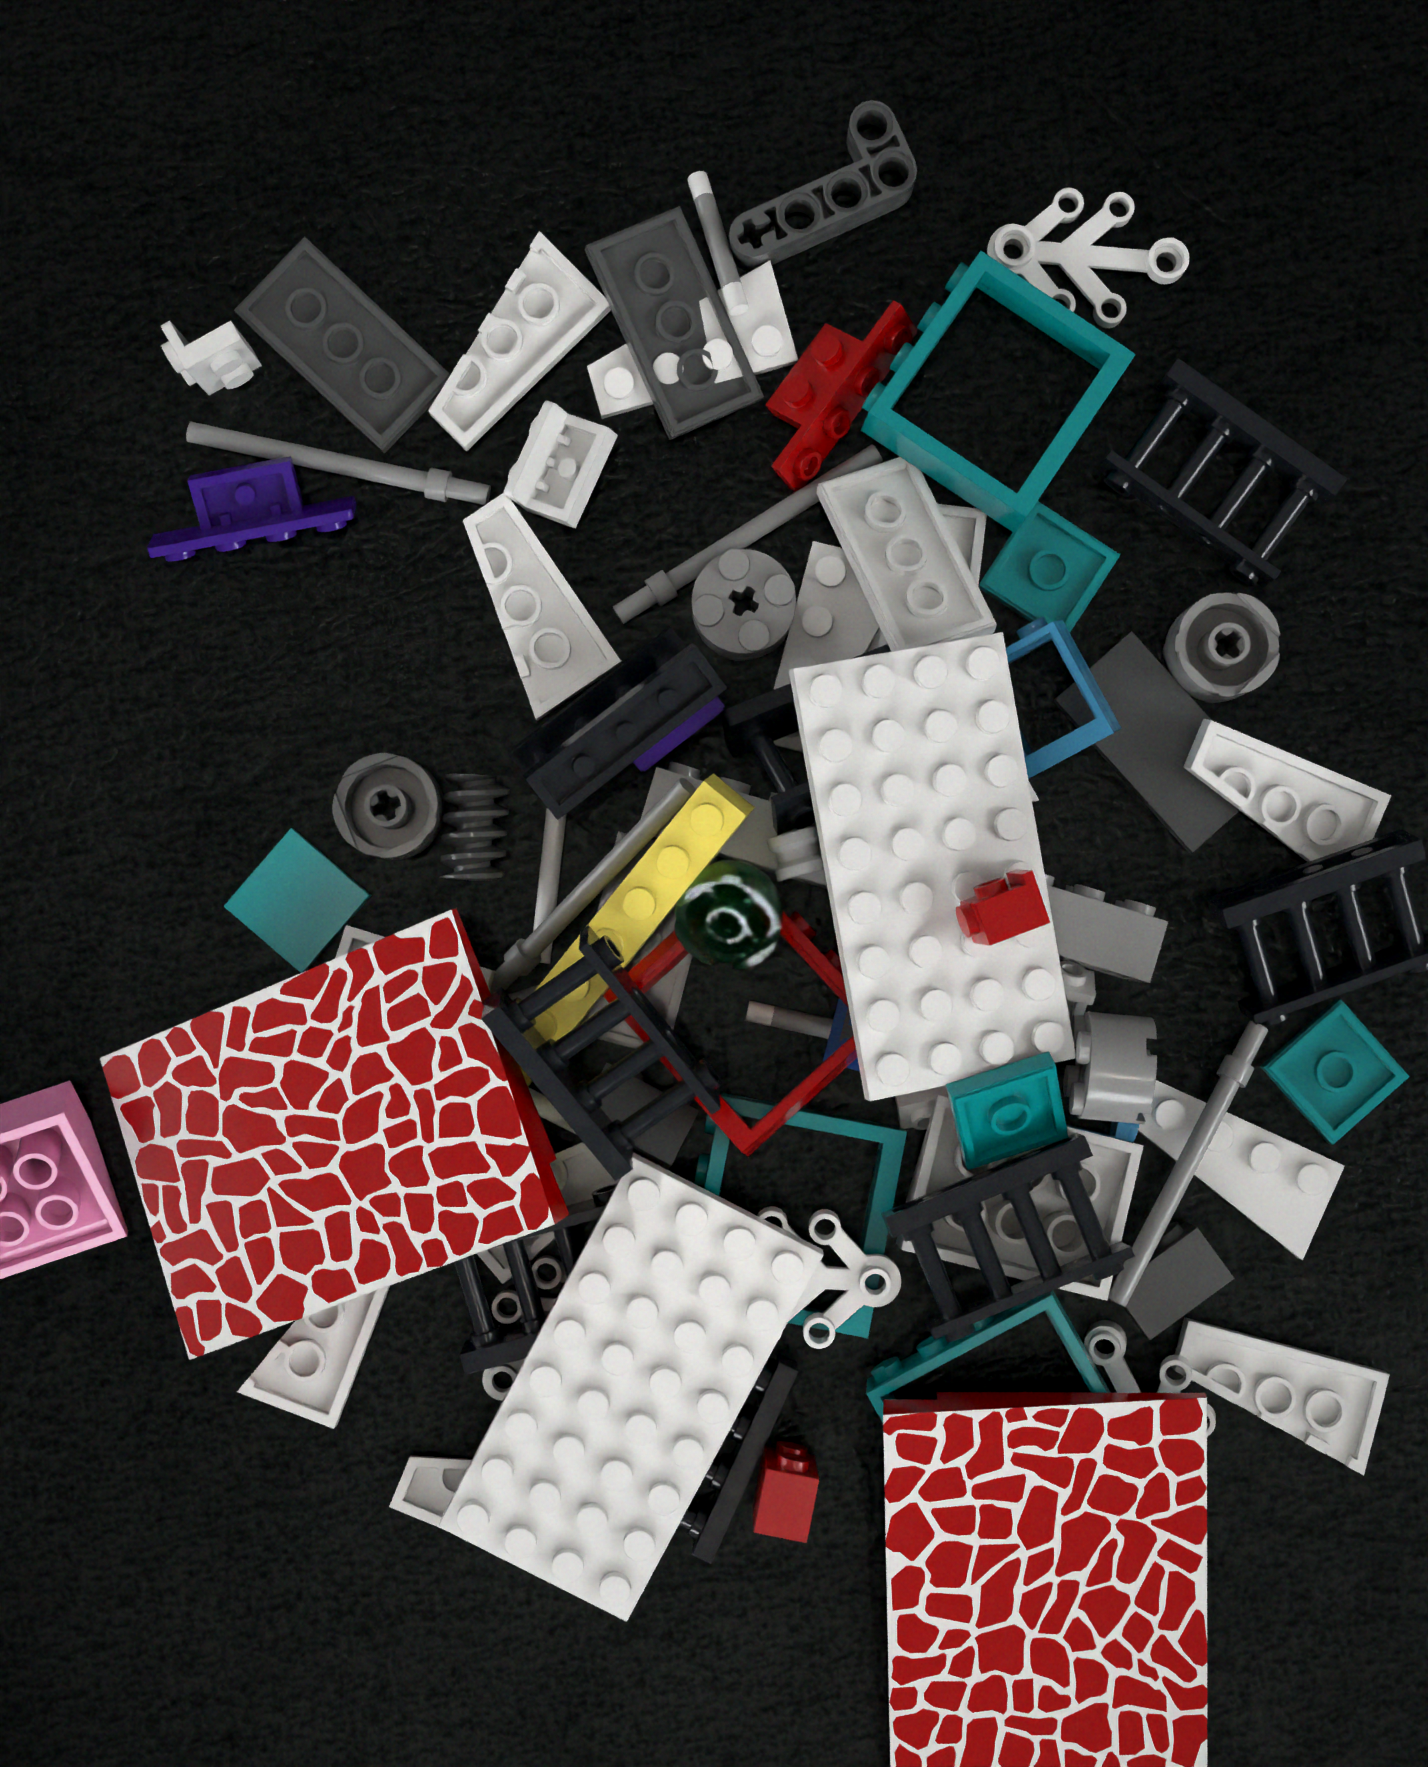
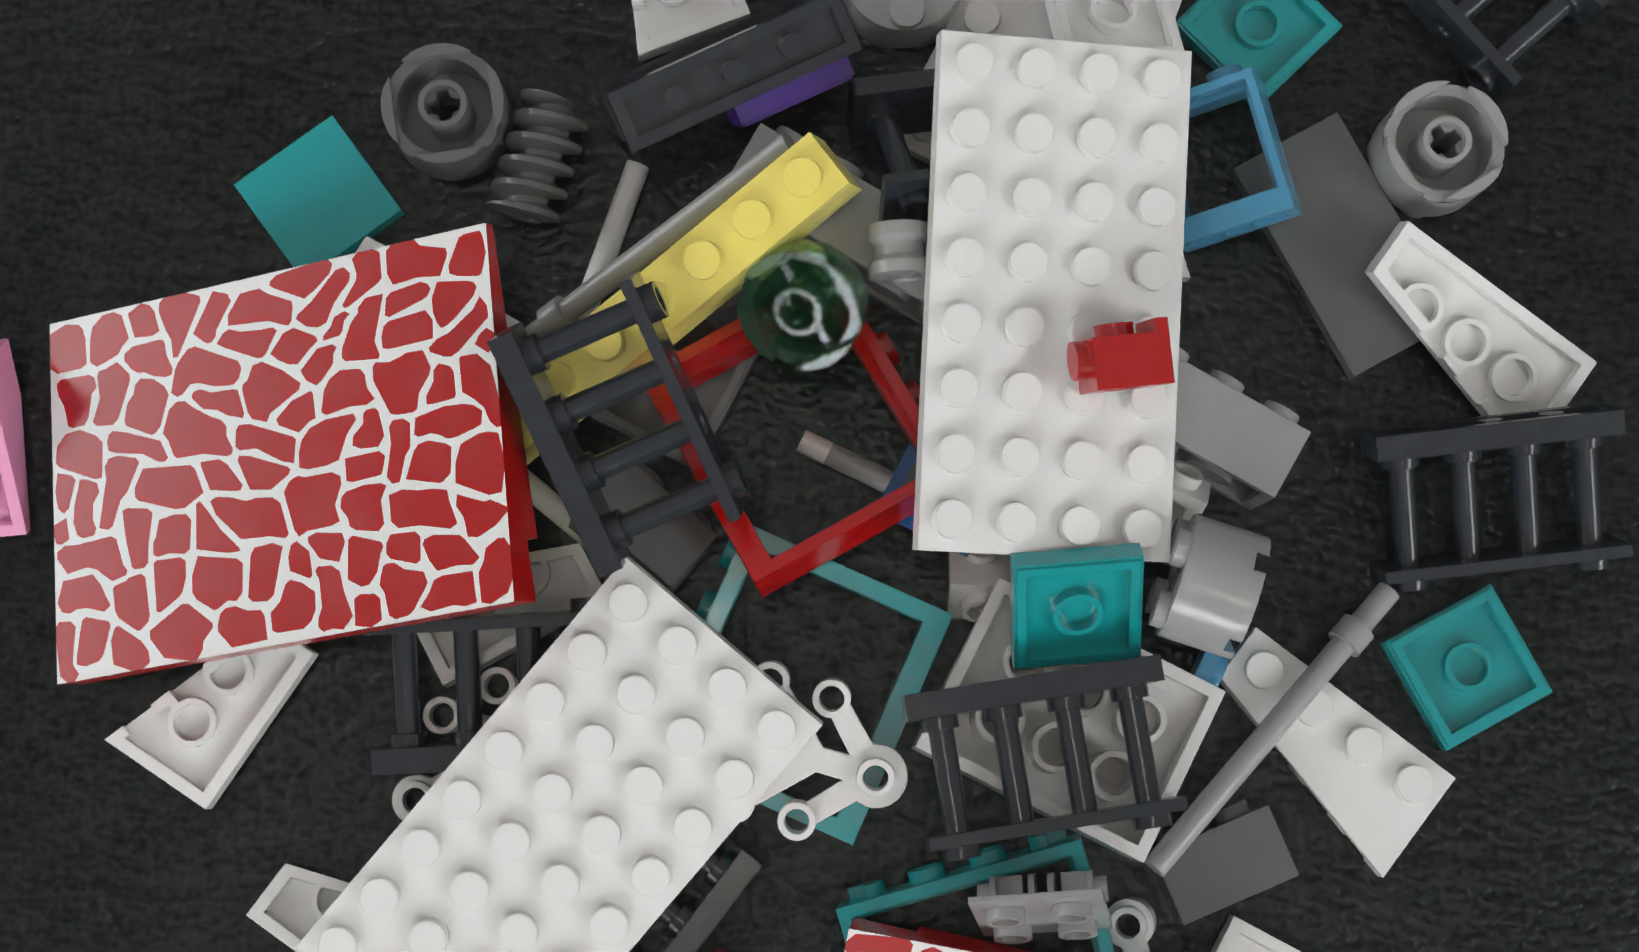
camera: 15 degrees right, 5 degrees down
none -> light grey hinge [968,870,1112,944]

